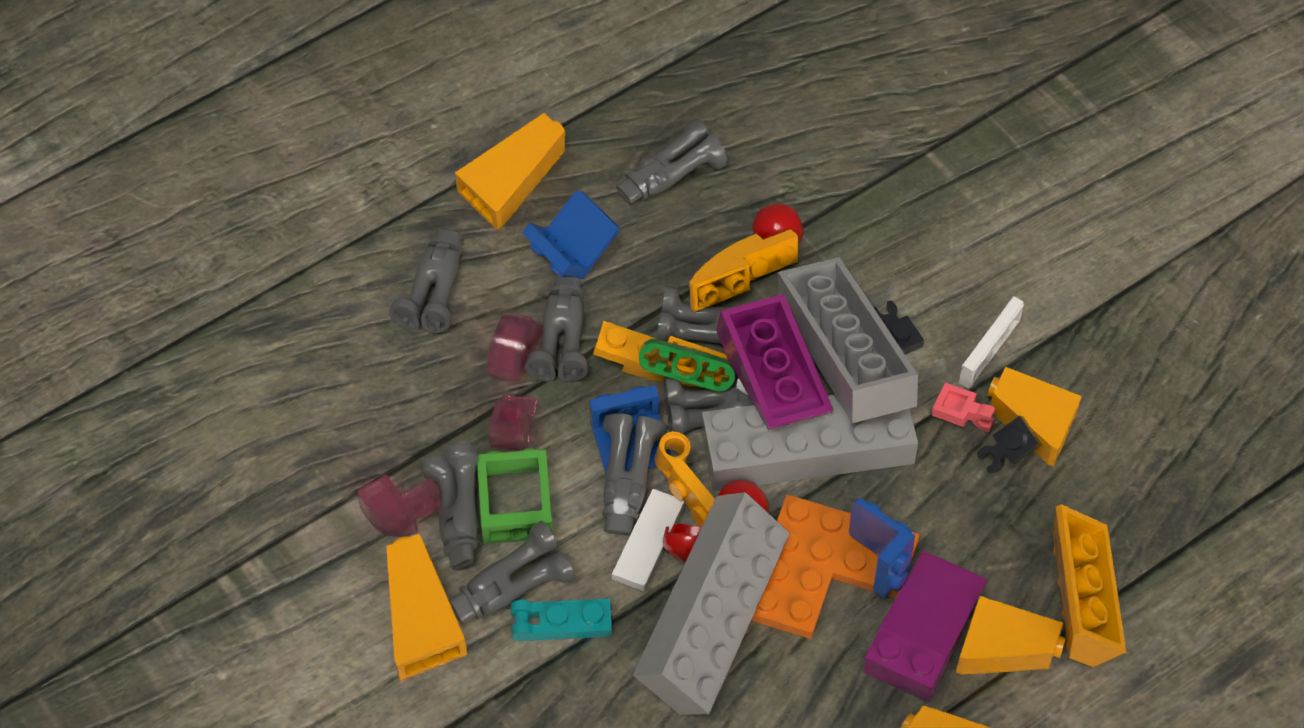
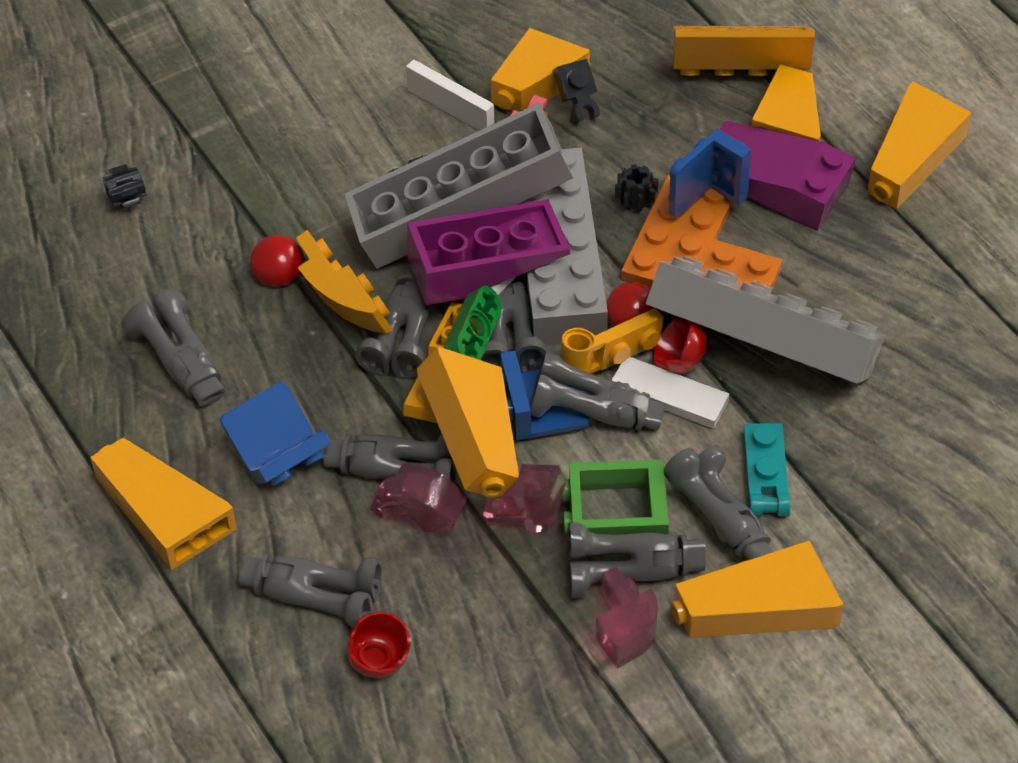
camera: 85 degrees left, 5 degrees down
none -> black gear [102,164,147,209]
none -> red hair [346,611,411,679]
none -> light orange slope [417,347,520,499]
none -> black gear [615,164,659,212]

